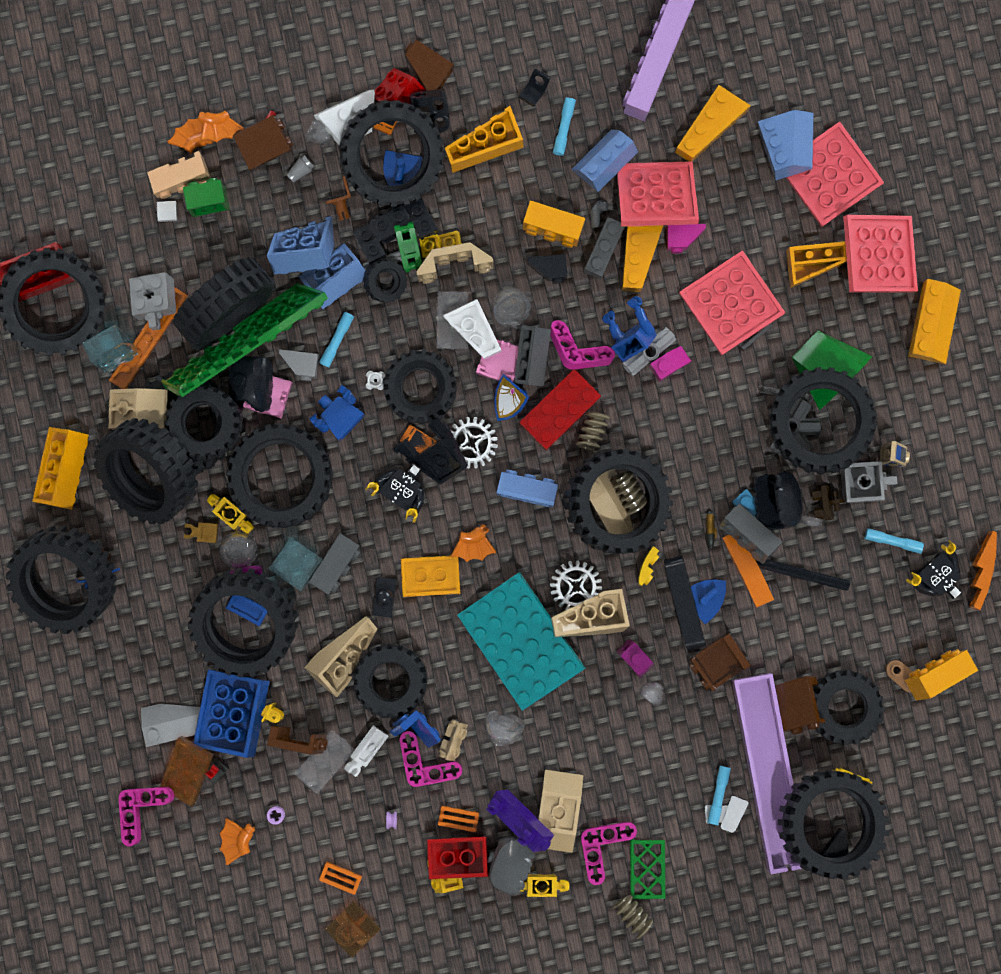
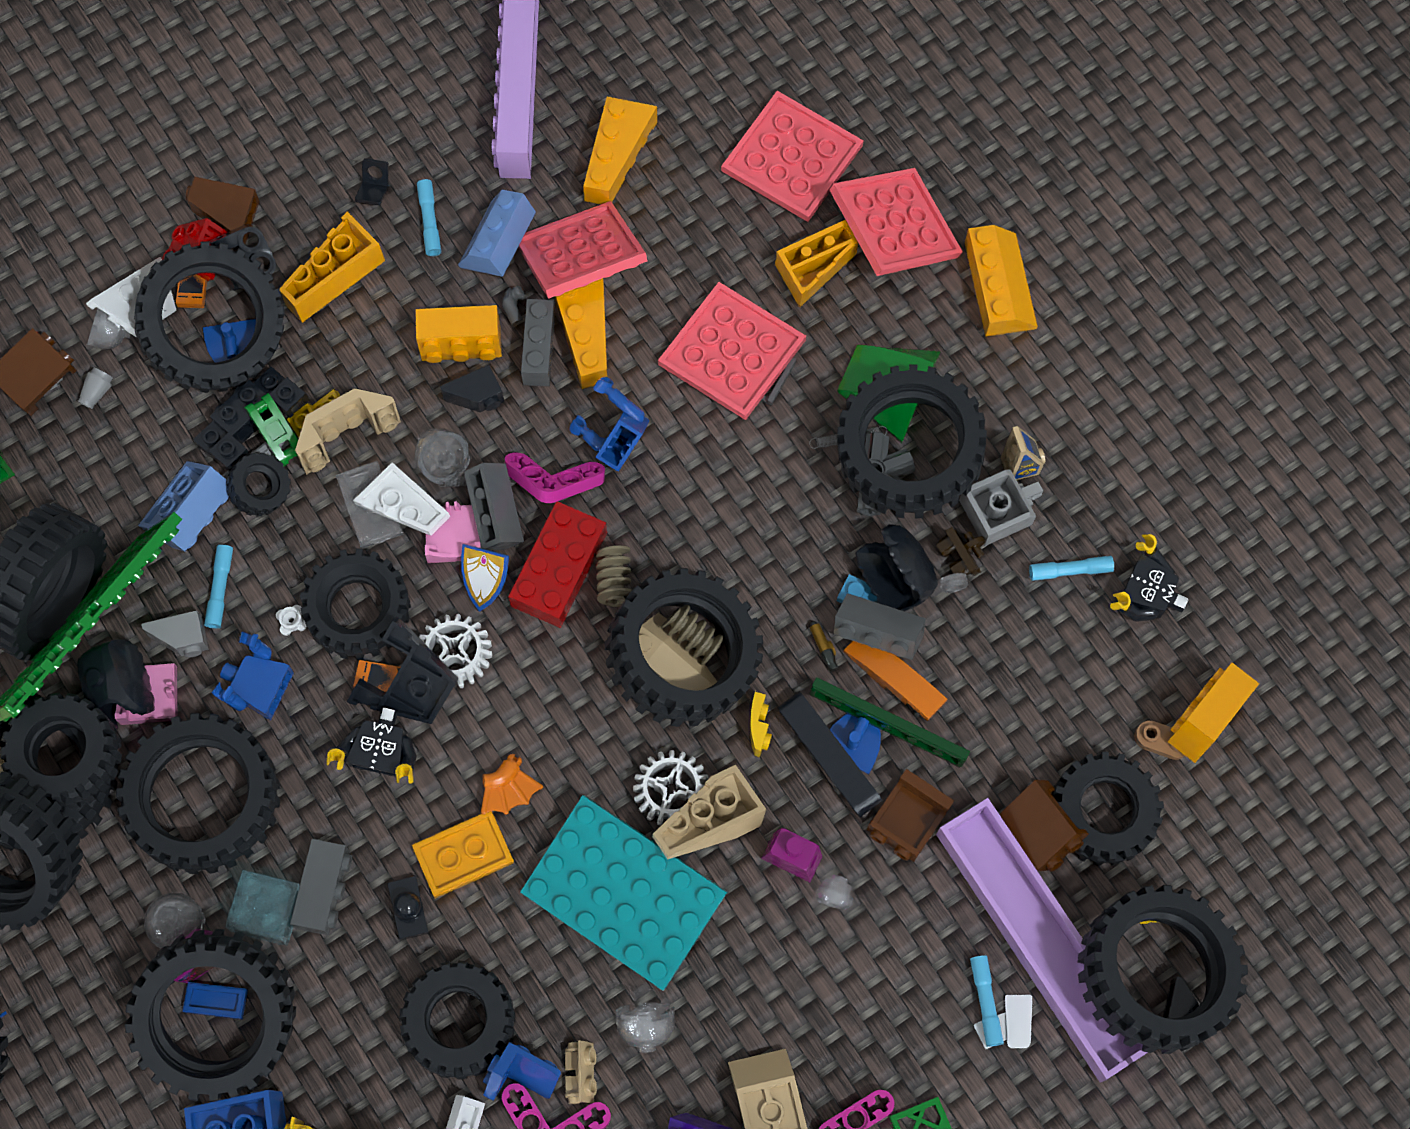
camera: 25 degrees left, 15 degrees down
pearl gold plate [184,522,219,543] -> none
yellow piece [207,494,254,534] -> none
medium blue wedge [267,216,334,274] -> none
tan wedge [304,617,377,697] -> none
dark orange bracket [326,176,351,221] -> none
medium blue slope [497,470,558,508] -> none
light grey piece [622,327,676,376] -> none
dark pink slope [649,346,691,382] -> none
dark pink slope [666,224,706,254] -> none
black axle [757,560,850,591] -> none
medium blue wedge [758,110,813,180] -> none
orange slope [969,531,997,610] -> none
none -> dark green tile [809,677,970,768]

